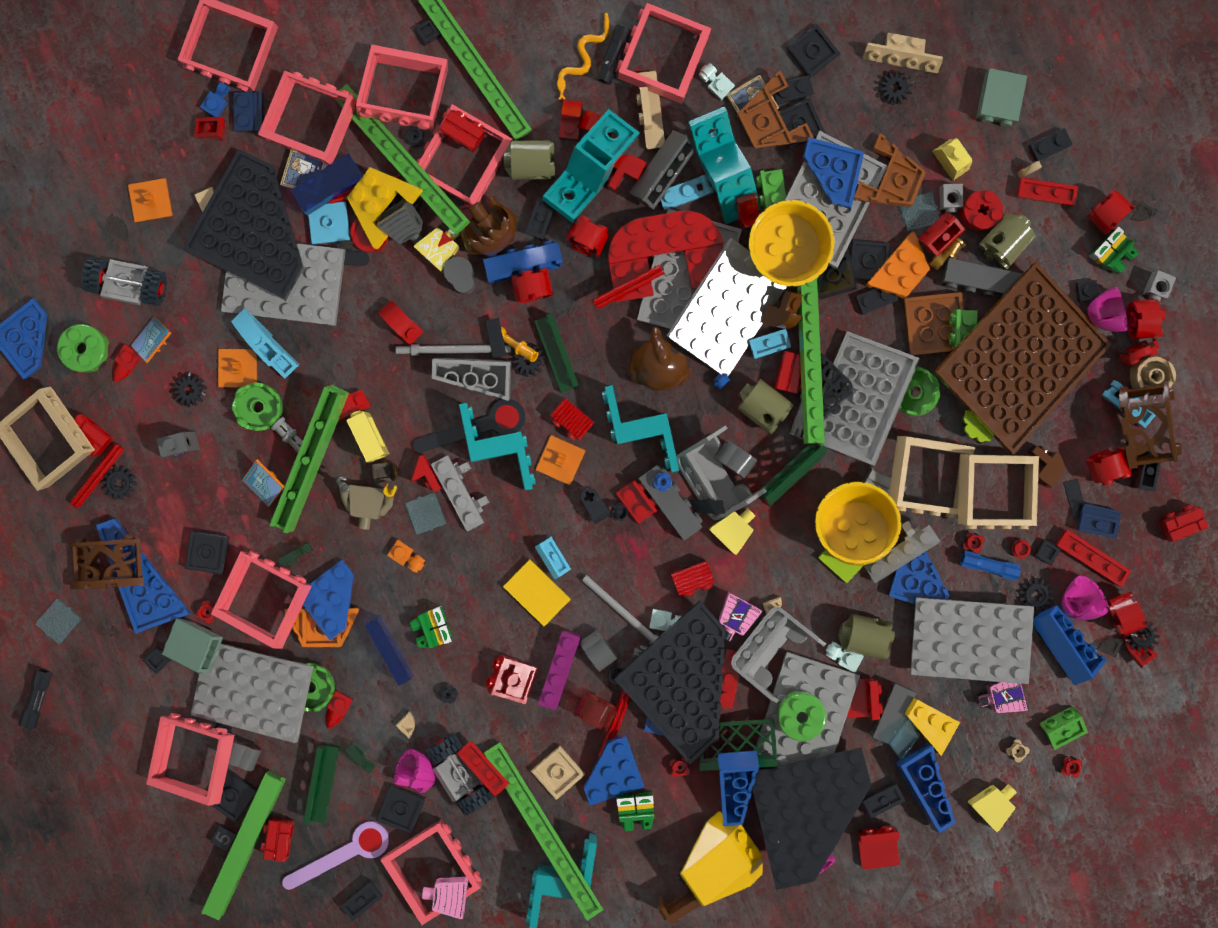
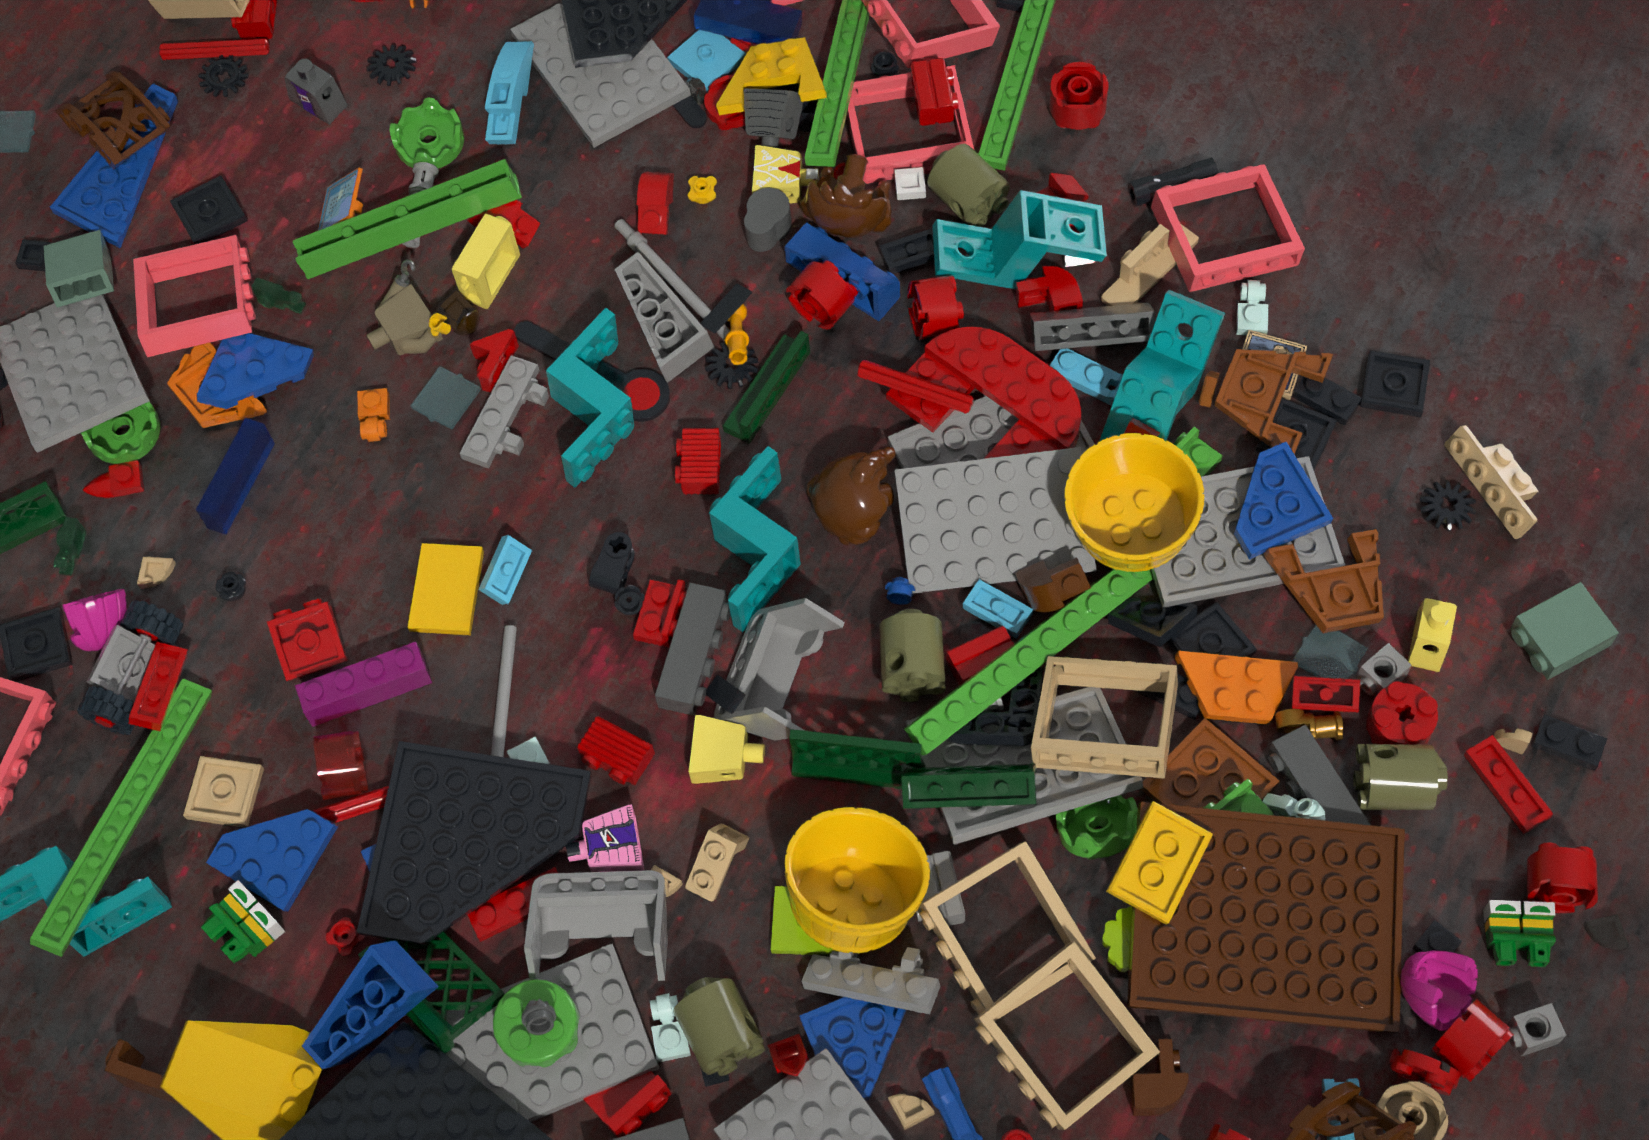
camera: 60 degrees right, 25 degrees down
red plate [196,601,214,624] -> none
orange piece [218,349,257,387] -> none
green hips [410,605,454,648] -> none
orange piece [536,435,586,485] -> none
light orange animal [557,13,610,100] -> none
dark grey piece [579,629,618,672] -> none
blue plate [653,472,672,491] -> none
dark grey piece [714,440,757,479] -> none
red plate [963,532,985,553] -> none
none -> dark grey plate [521,999,556,1035]
none -> tan bracket [685,823,750,902]
none -> yellow plate [688,176,717,204]
none -> red plate [767,1034,809,1077]
none -> tan tile [888,1094,935,1130]
none -> white plate [895,167,926,200]
none -> dark green fence [901,764,1037,809]
none -> tan window [1031,656,1178,778]
none -> red brick [1049,62,1109,130]
none -> yellow tile [1106,801,1213,925]
none -> dark orange tile [1199,371,1220,407]
none -> light aqua plate [1263,793,1326,821]

